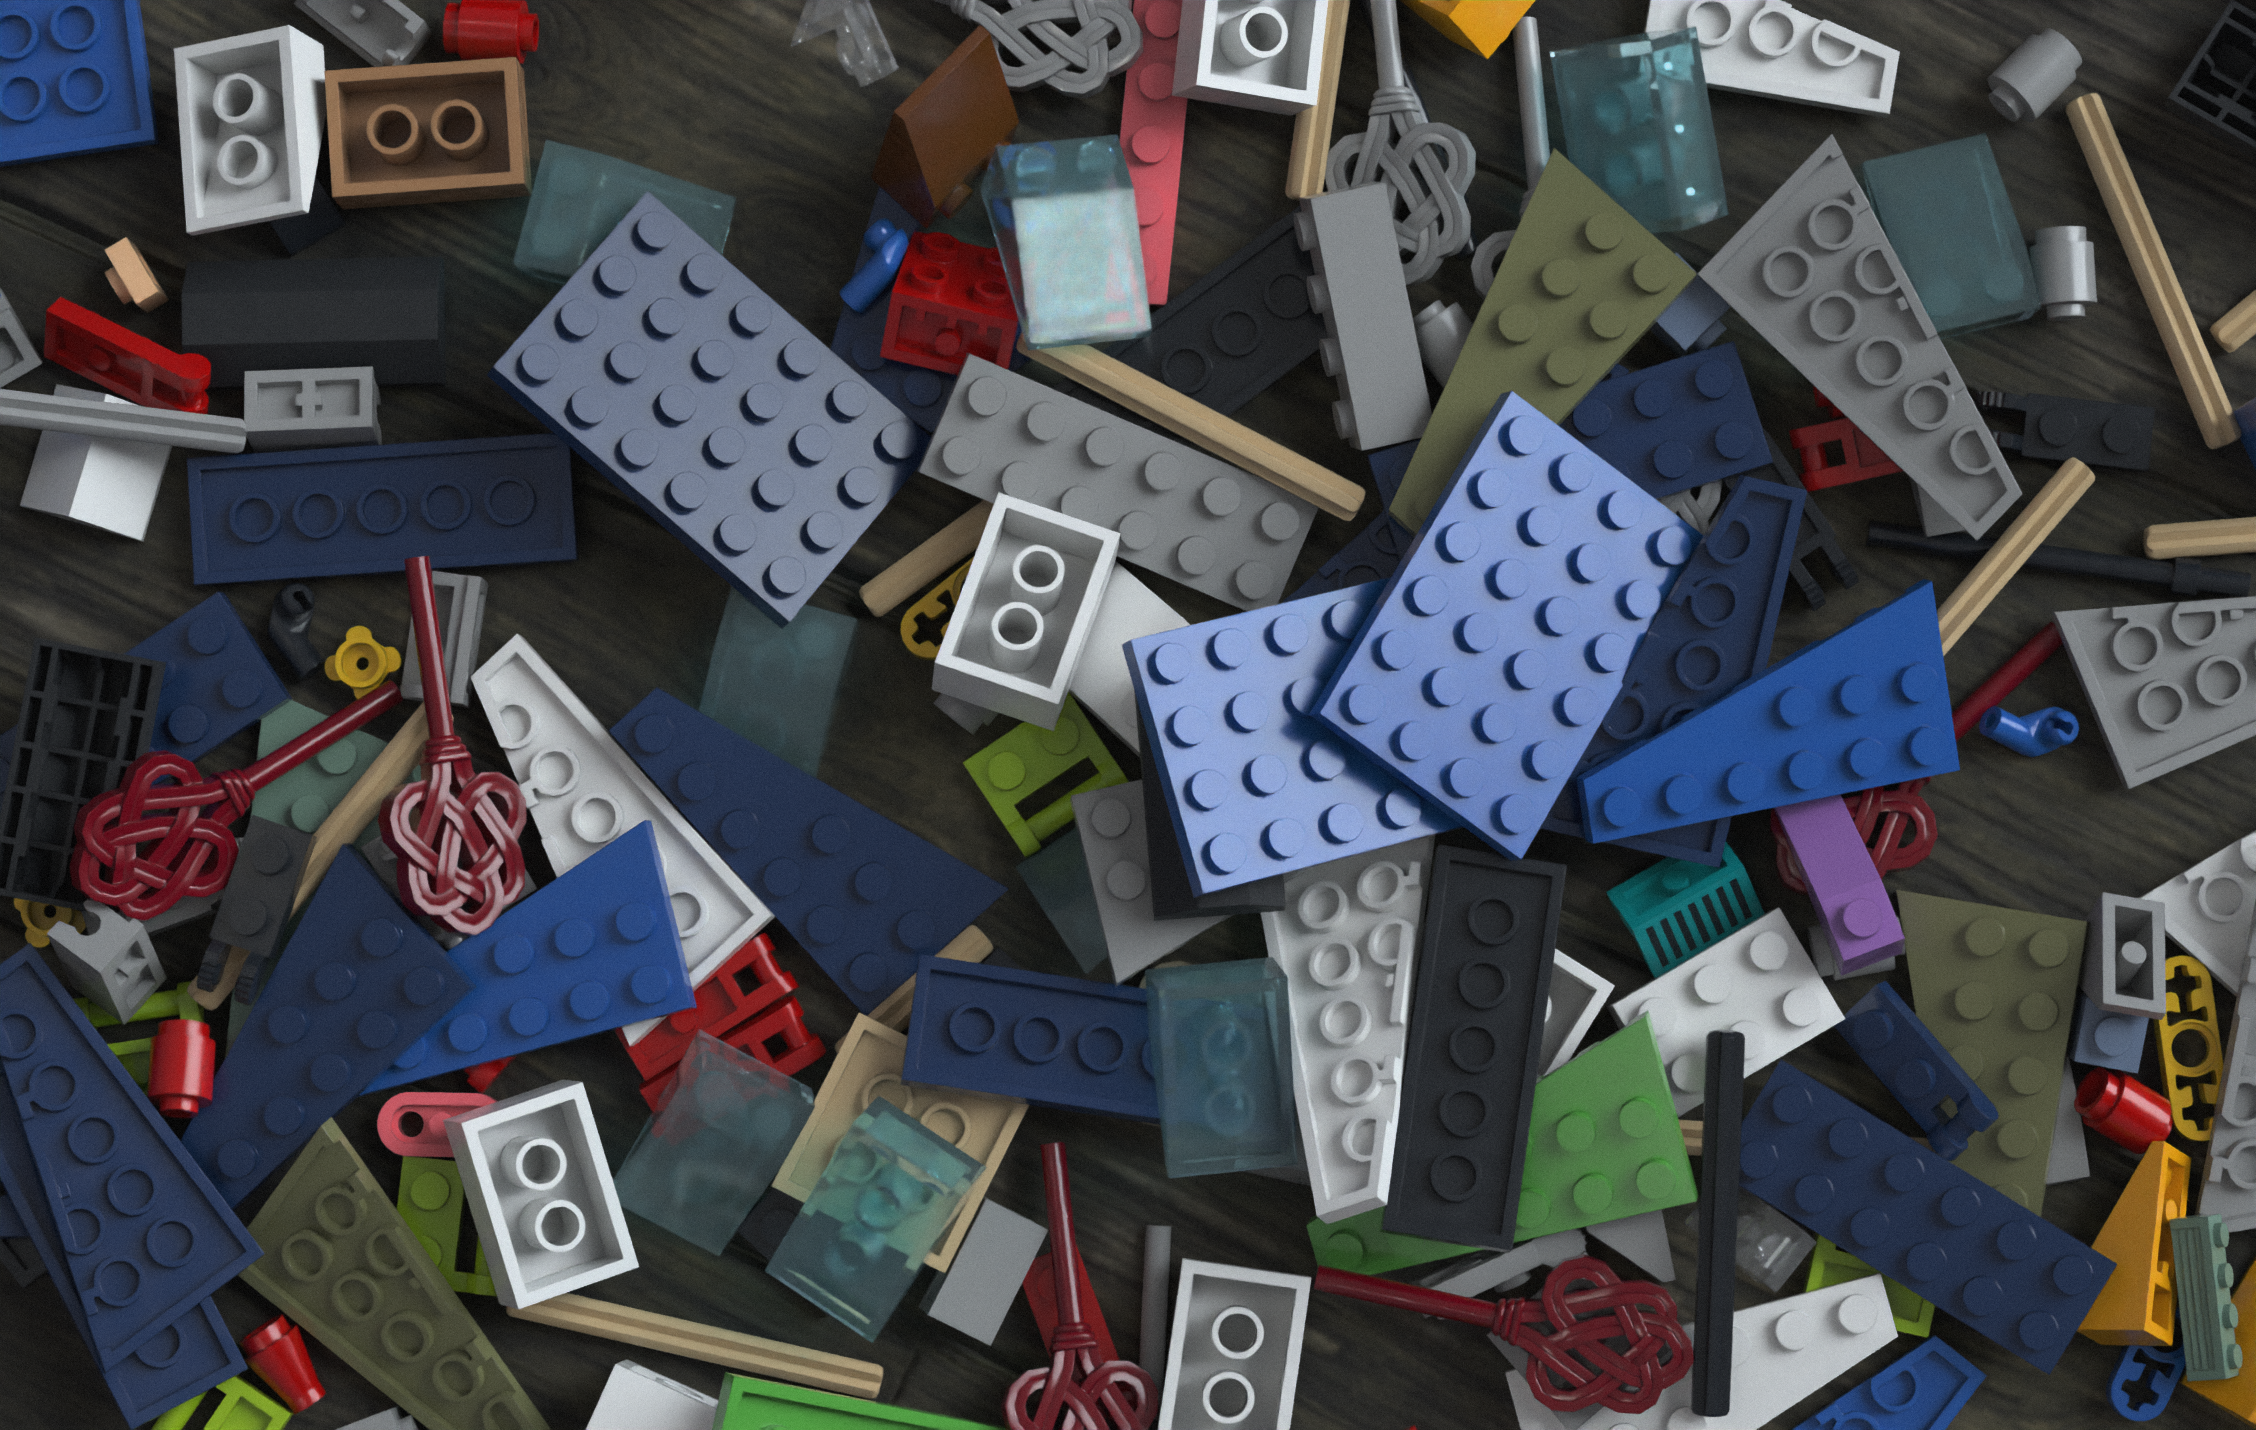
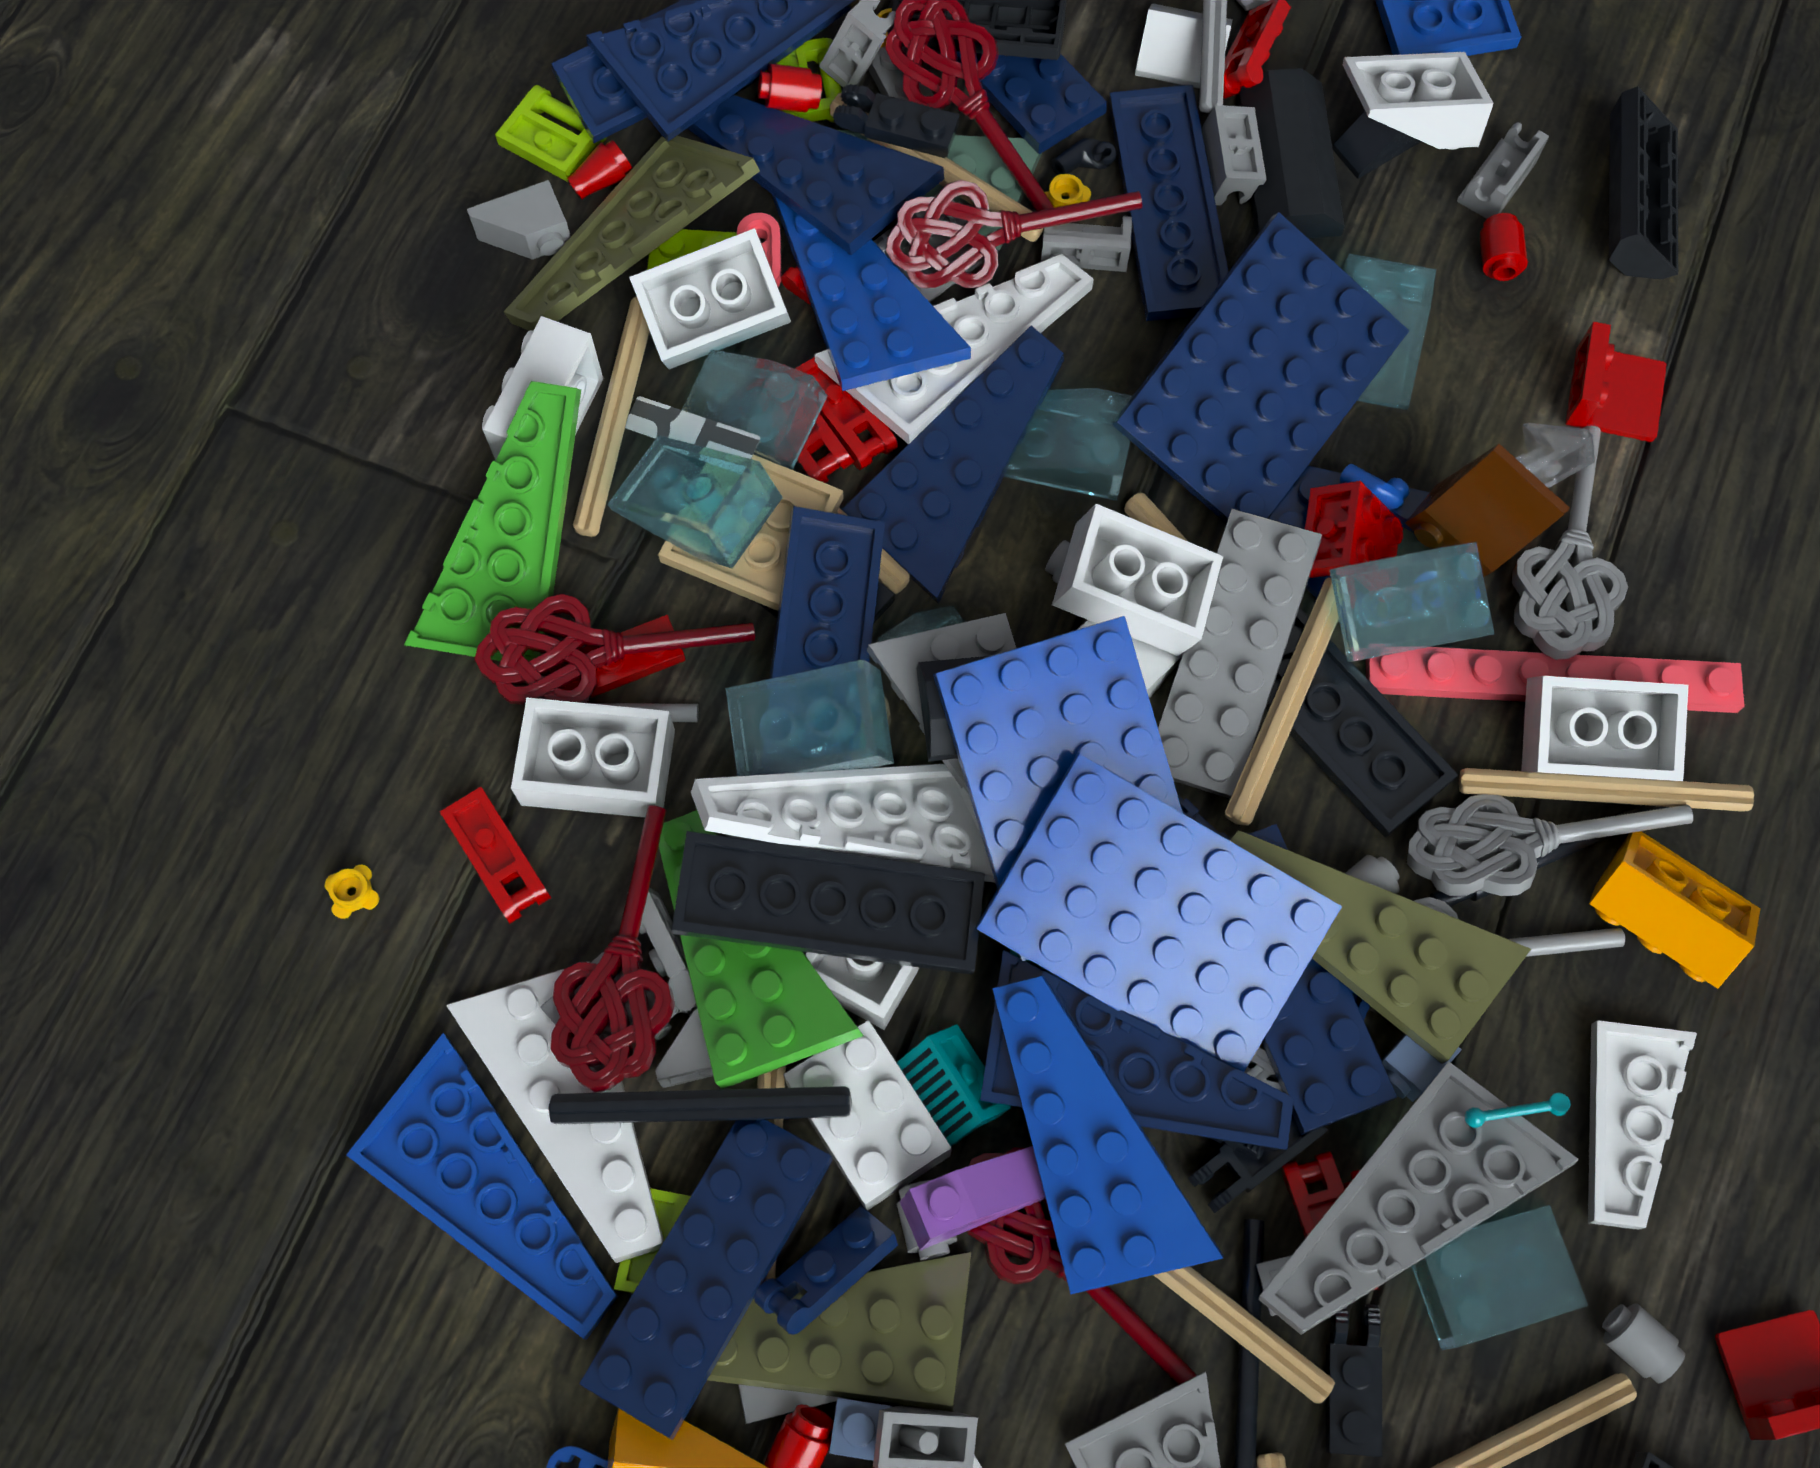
camera: 85 degrees right, 15 degrees down
light nougat plate [105,237,169,313] -> none
medium nougat brick [324,57,532,209] -> none
light grey hinge [919,1196,1048,1346] -> none
lime plate [963,692,1129,858] -> none
light grey brick [1294,182,1432,451] -> none
clear light blue slope [1550,26,1729,233] -> none
clear slope [1684,1185,1817,1293] -> none
blue arm [1979,706,2079,757] -> none
light grey brick [2029,226,2097,321] -> none
none -> sticker [625,396,761,469]
none -> teal hinge [1464,1093,1571,1128]

